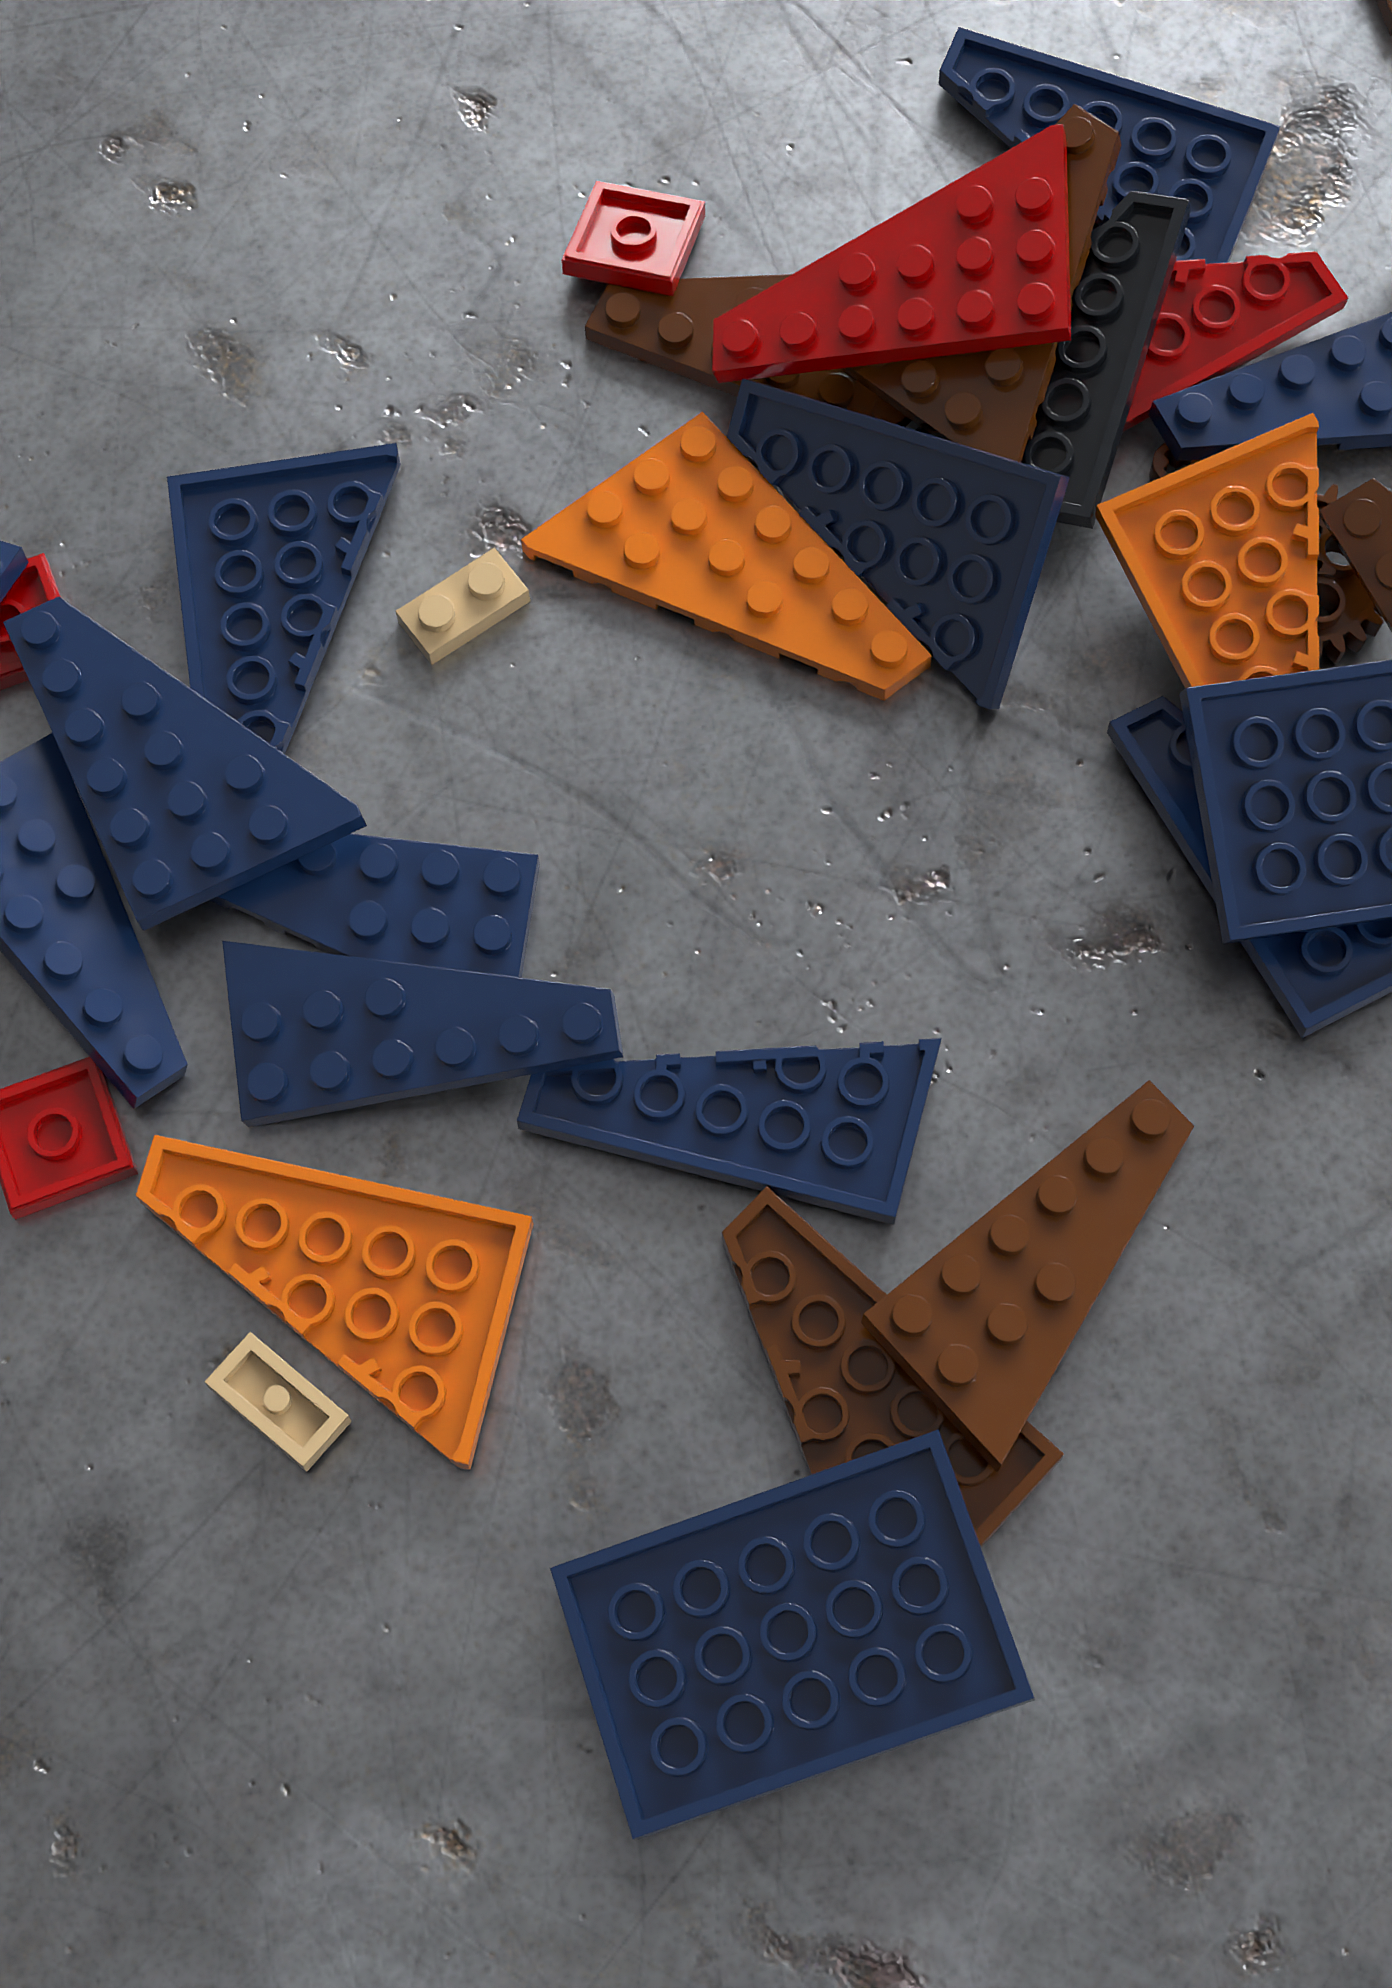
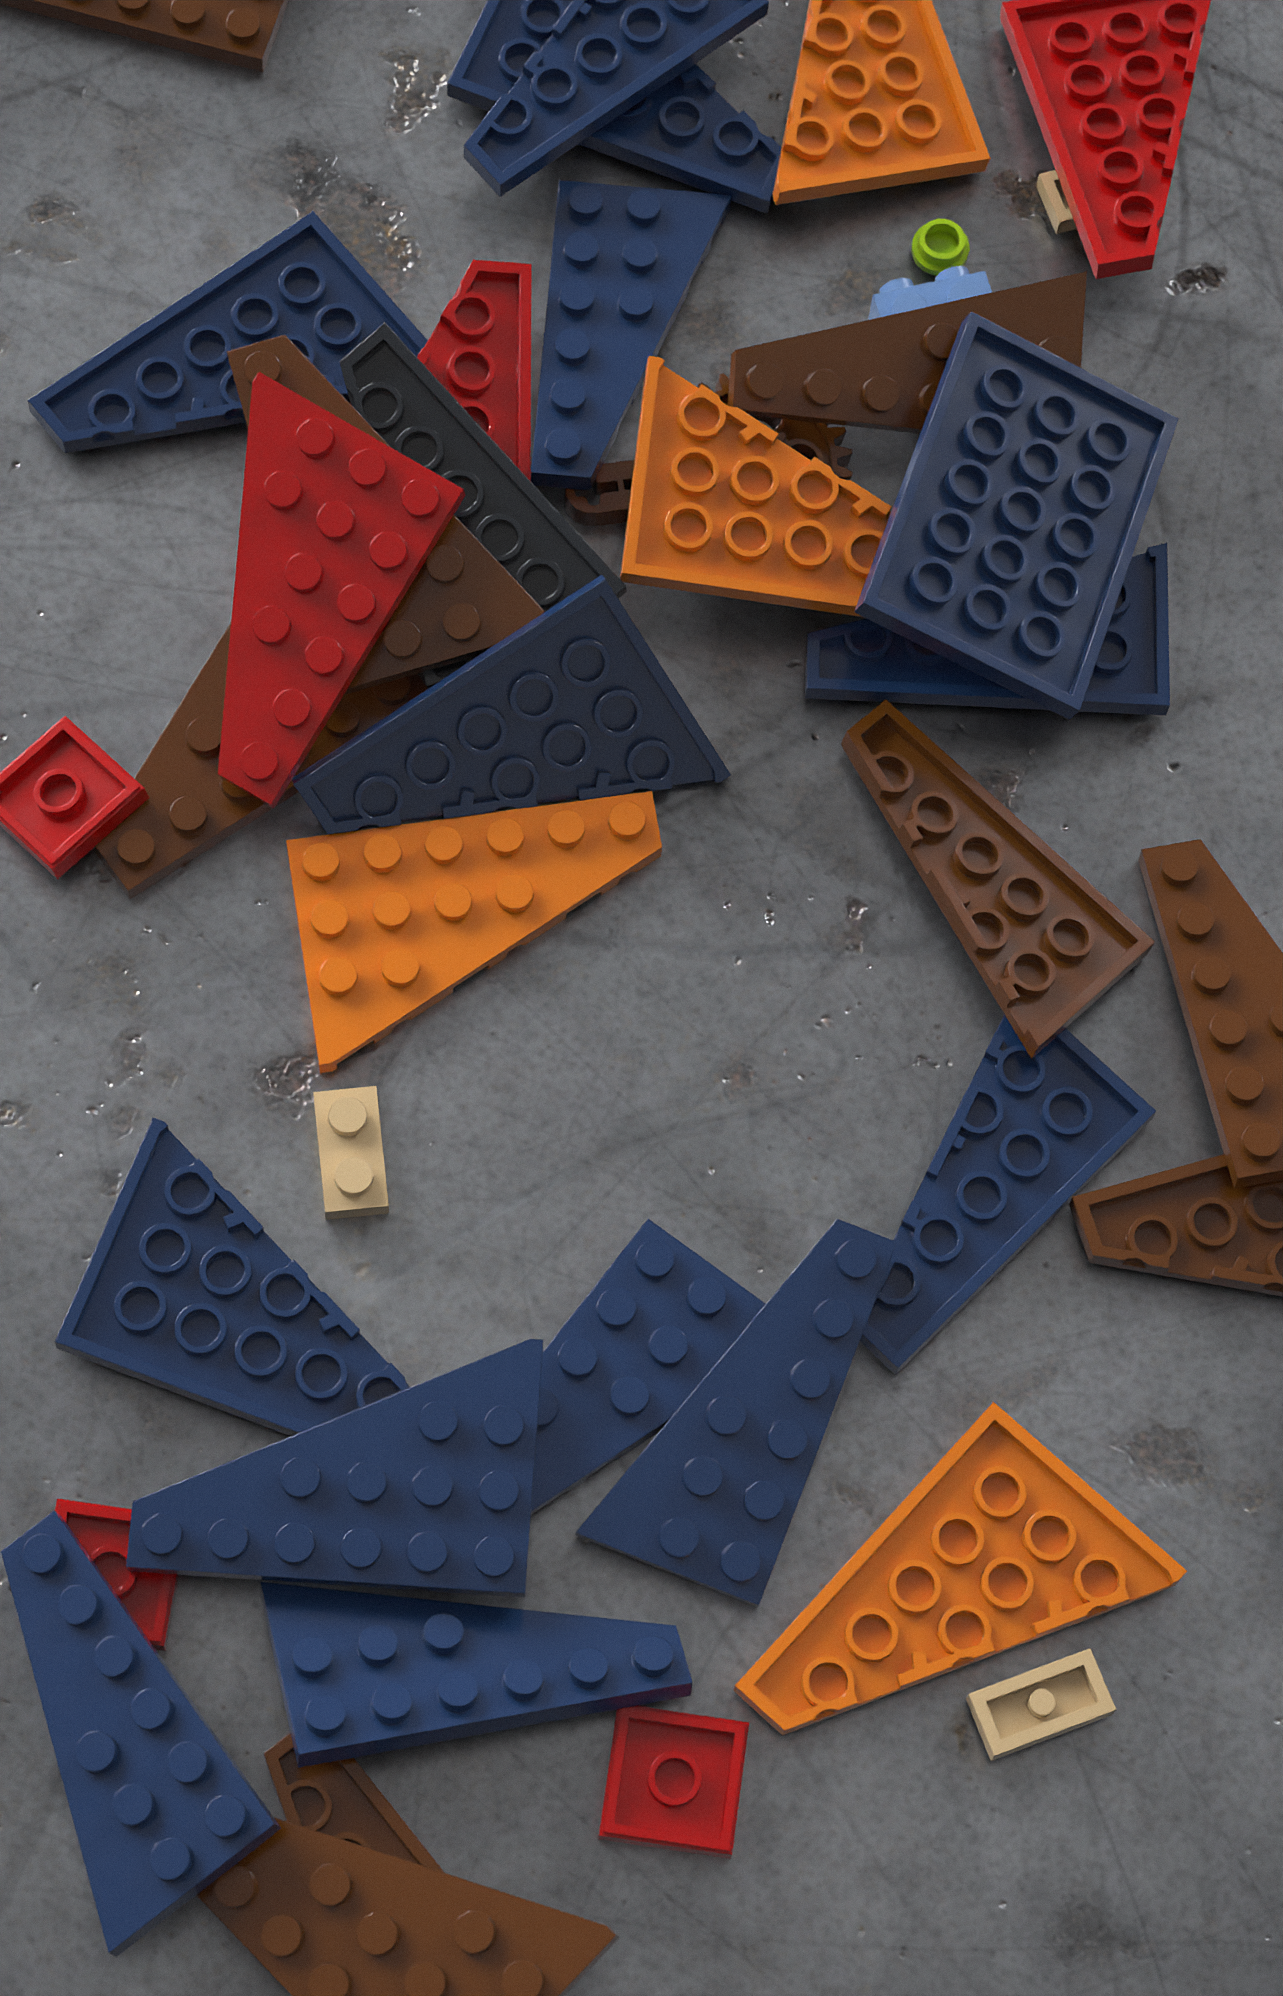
camera: 70 degrees left, 0 degrees up
none -> reddish brown wing [841,700,1155,1059]

